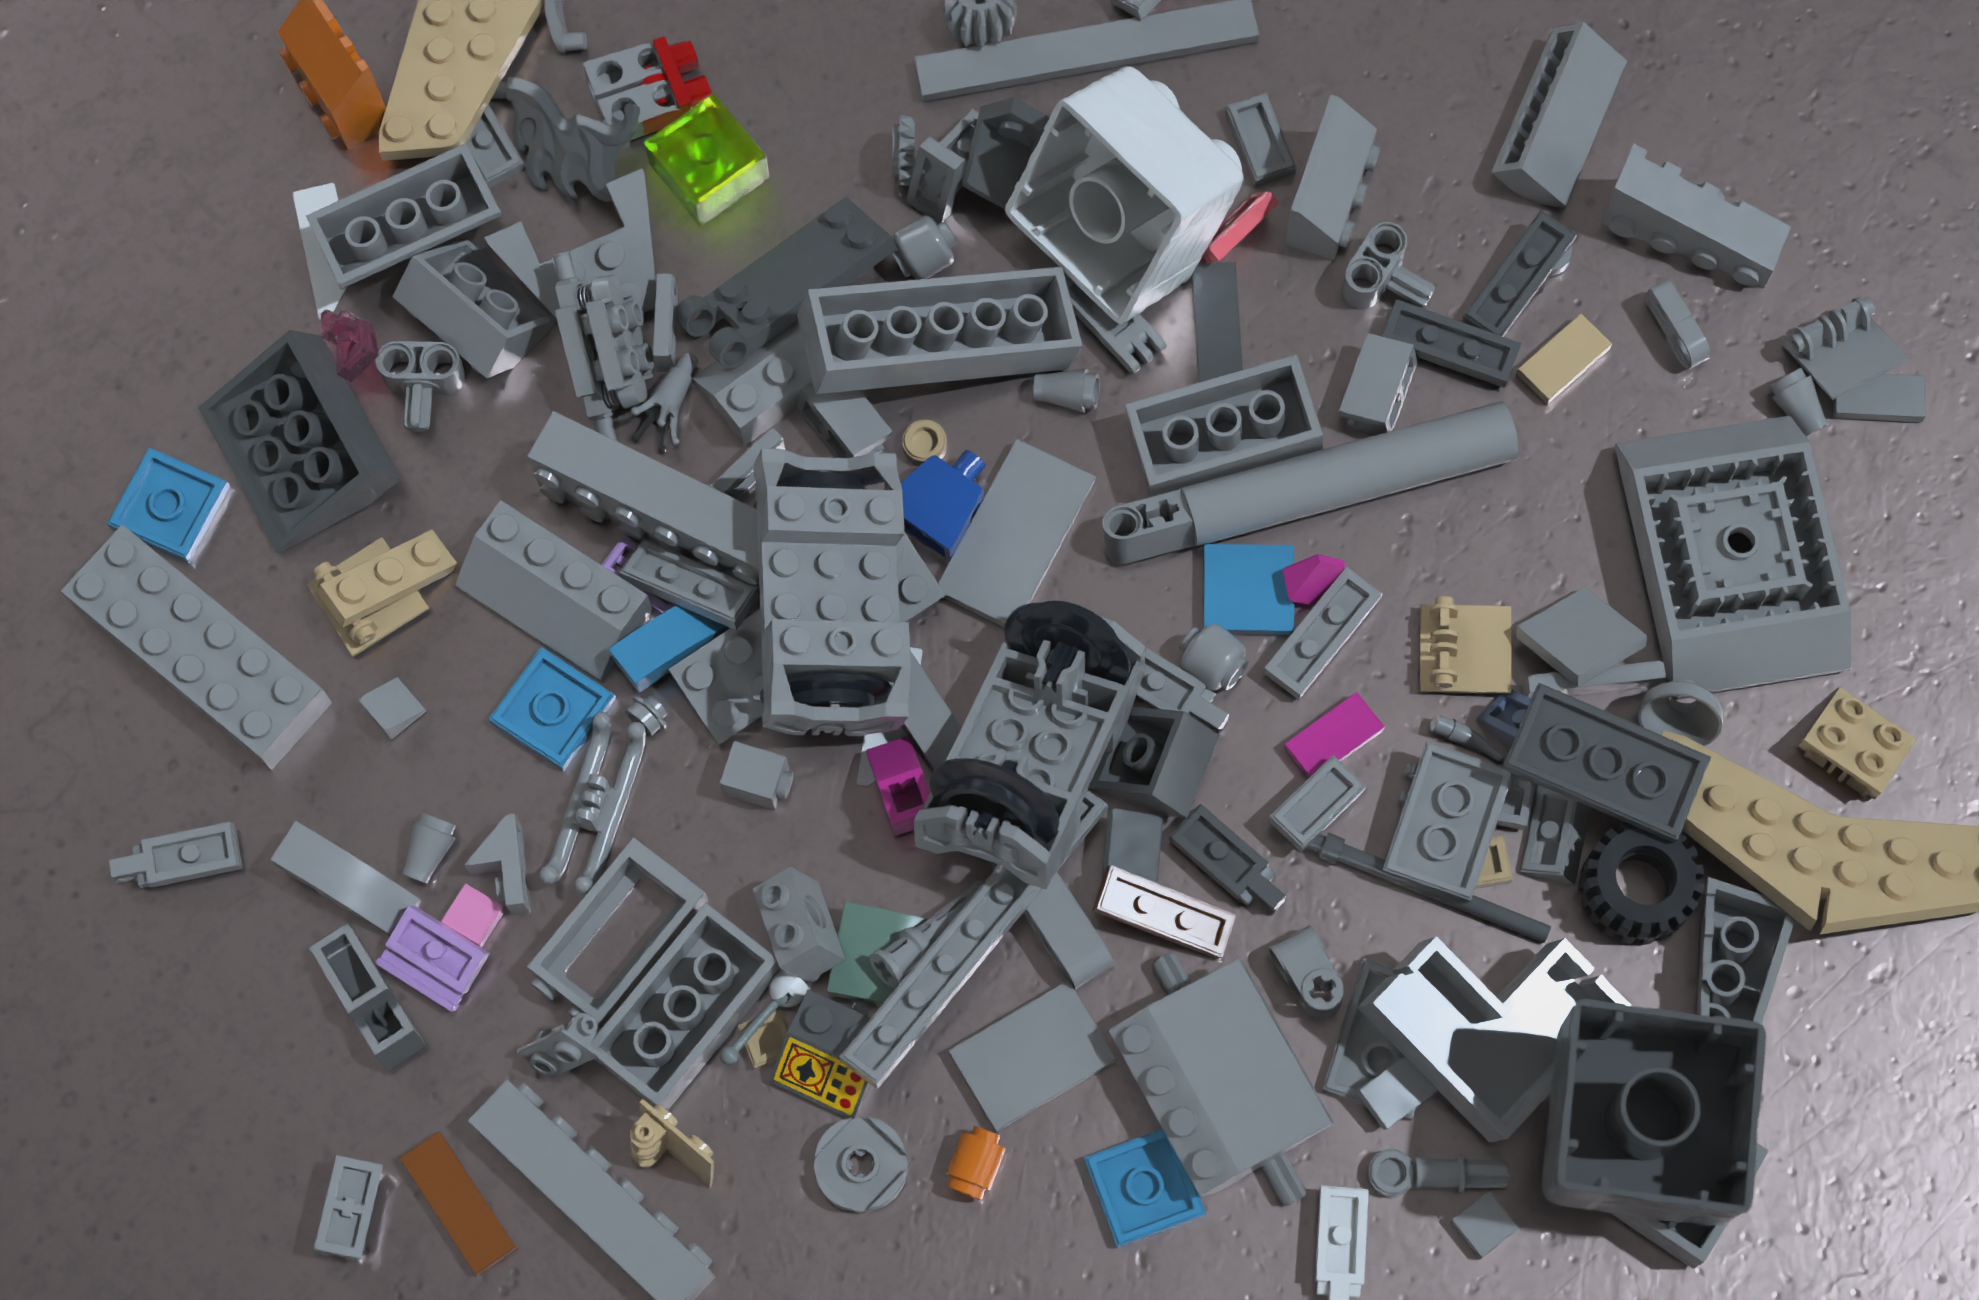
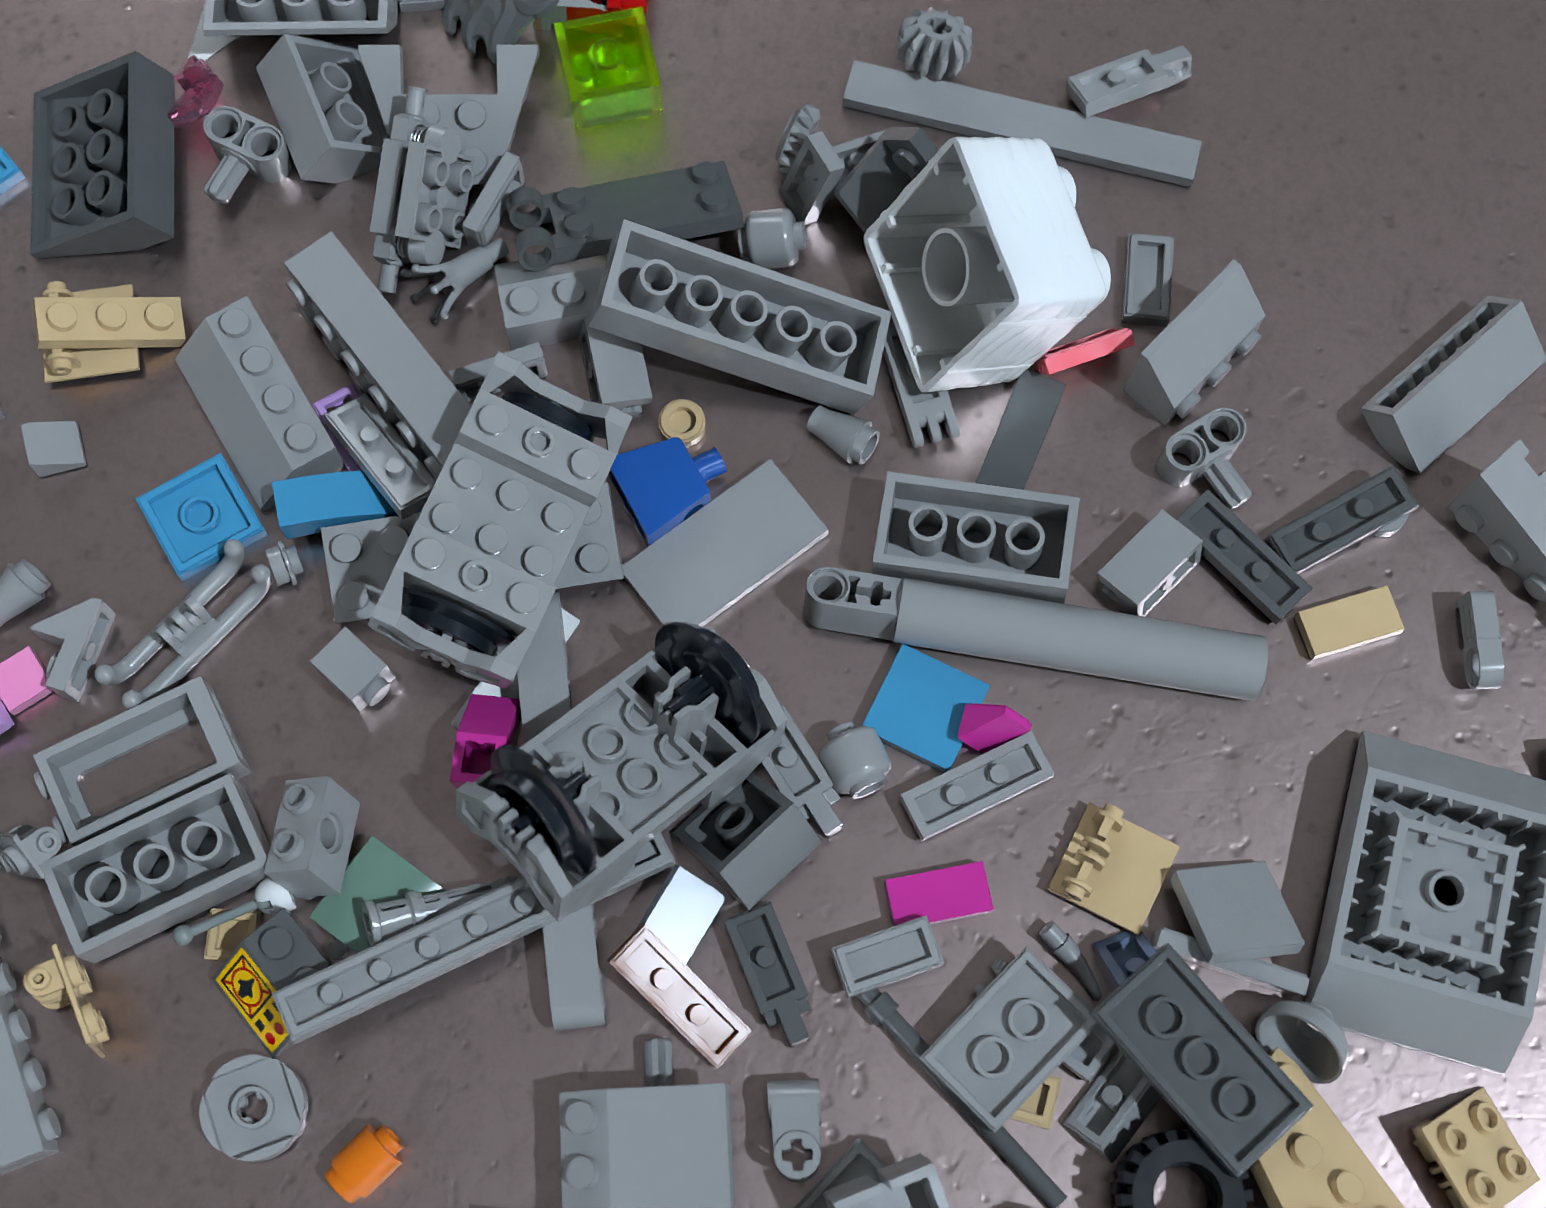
camera: 20 degrees right, 0 degrees up
light grey tile [948,980,1117,1133] -> none

